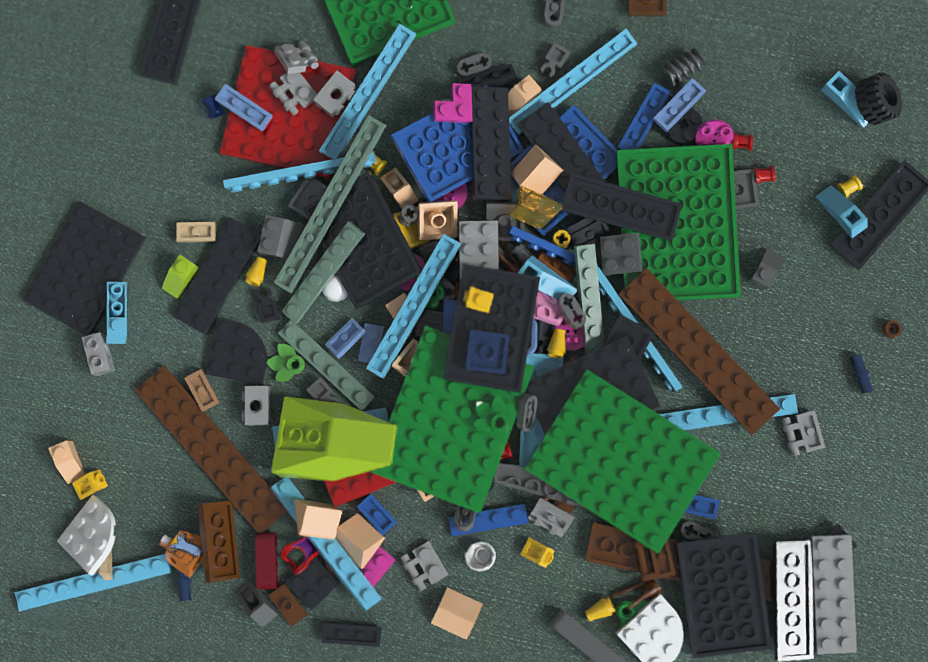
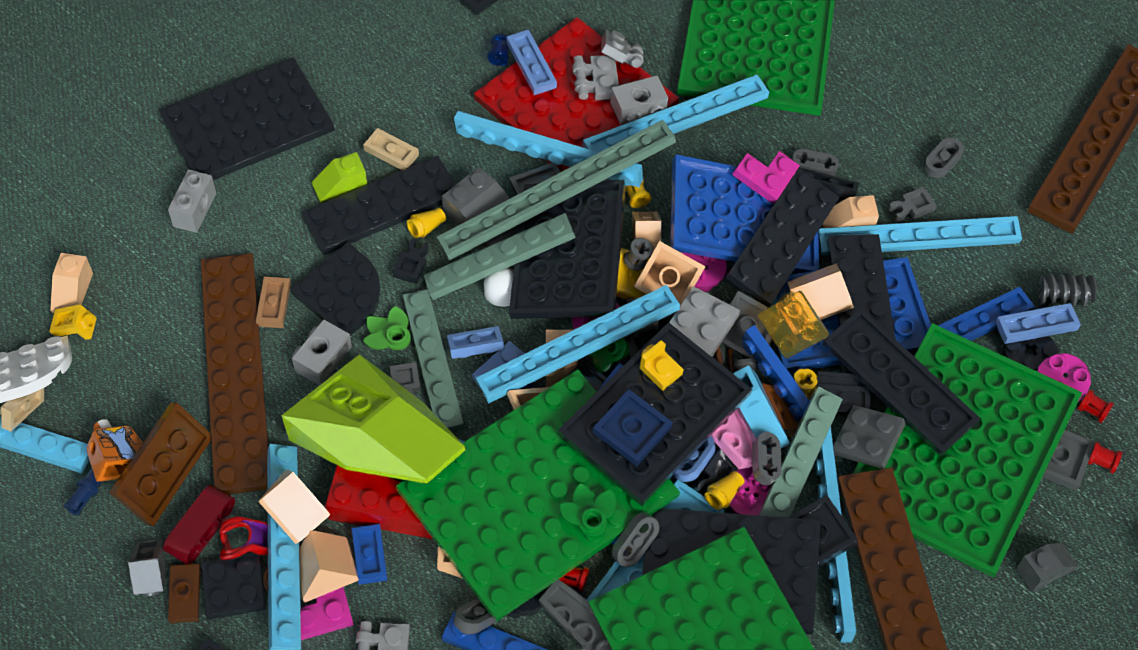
camera: 25 degrees right, 25 degrees down
medium azure slope [106,282,127,344] -> none

